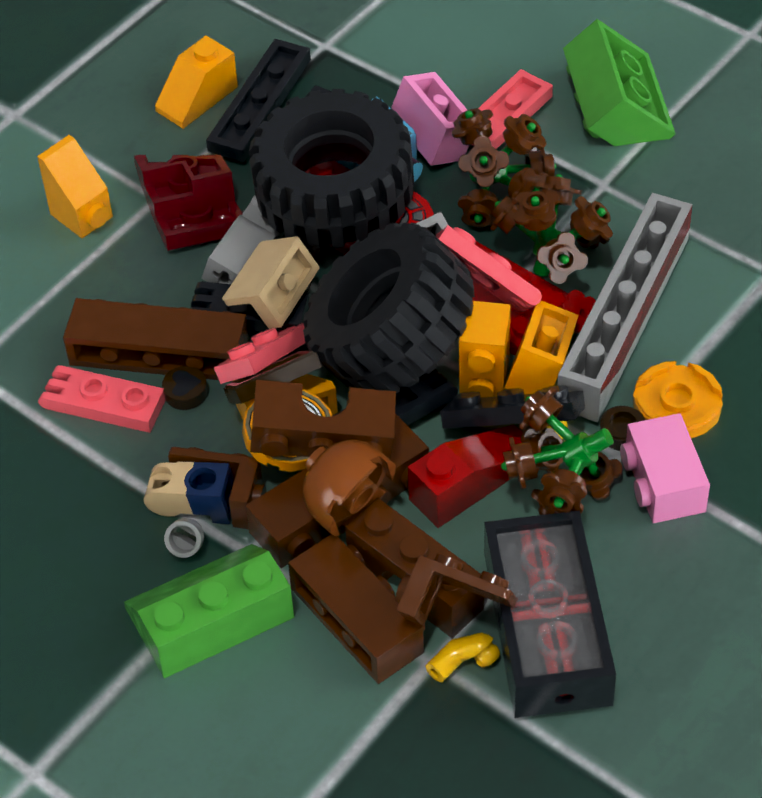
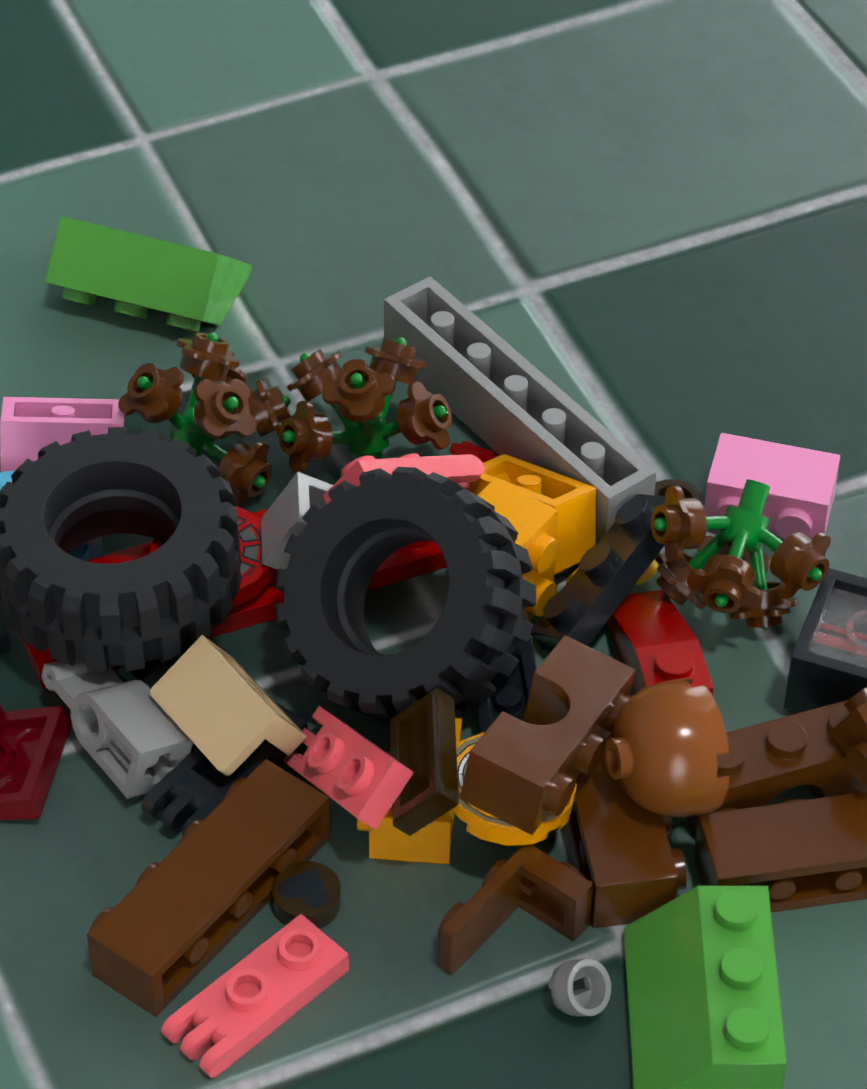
camera: 65 degrees left, 5 degrees down
leg [144,461,235,524] -> none
coral hinge [472,69,553,149] -> none
light orange tile [633,361,723,439] -> none

